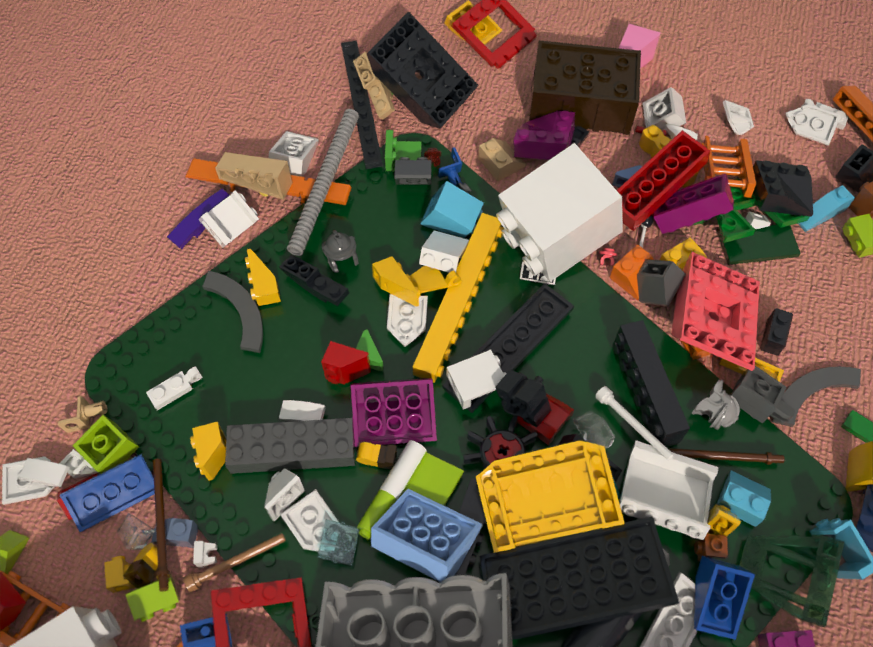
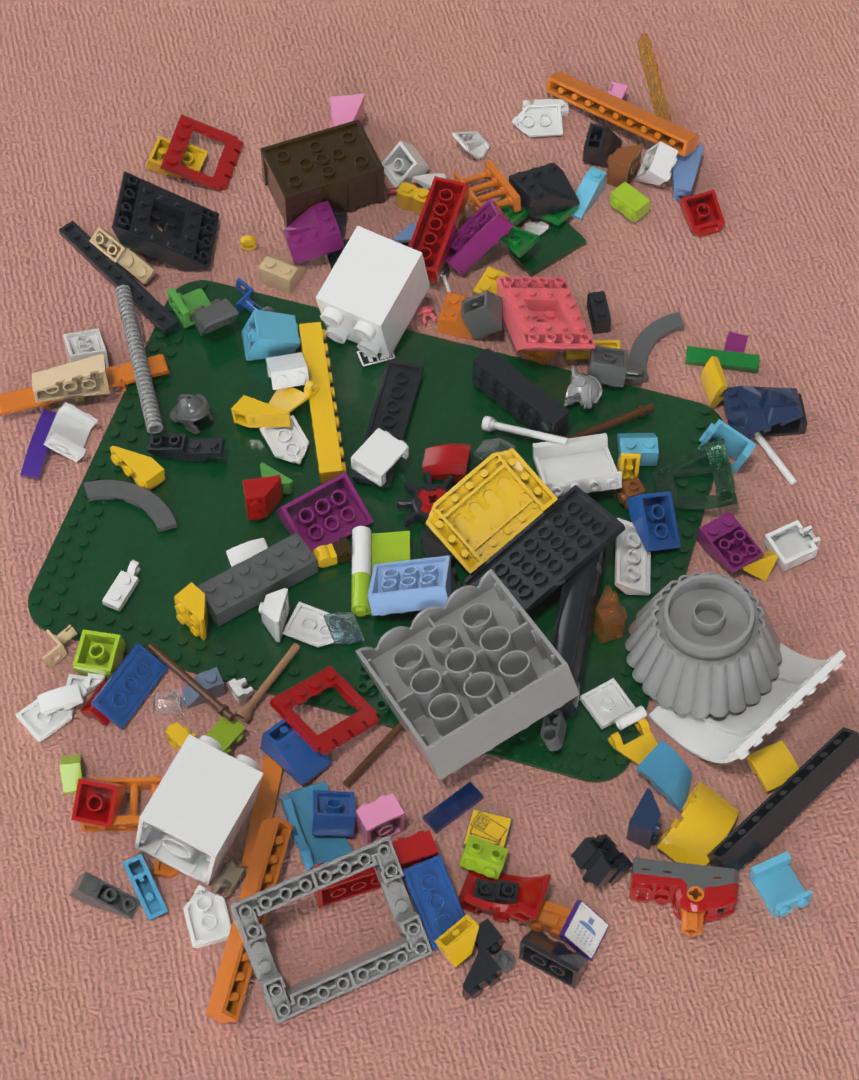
camera: 30 degrees left, 5 degrees down
dark brown leg [123,543,158,588] -> none
clear red plate [424,148,441,167] -> none
black brick [495,369,551,427] -> none
none -> yellow tile [239,235,257,251]

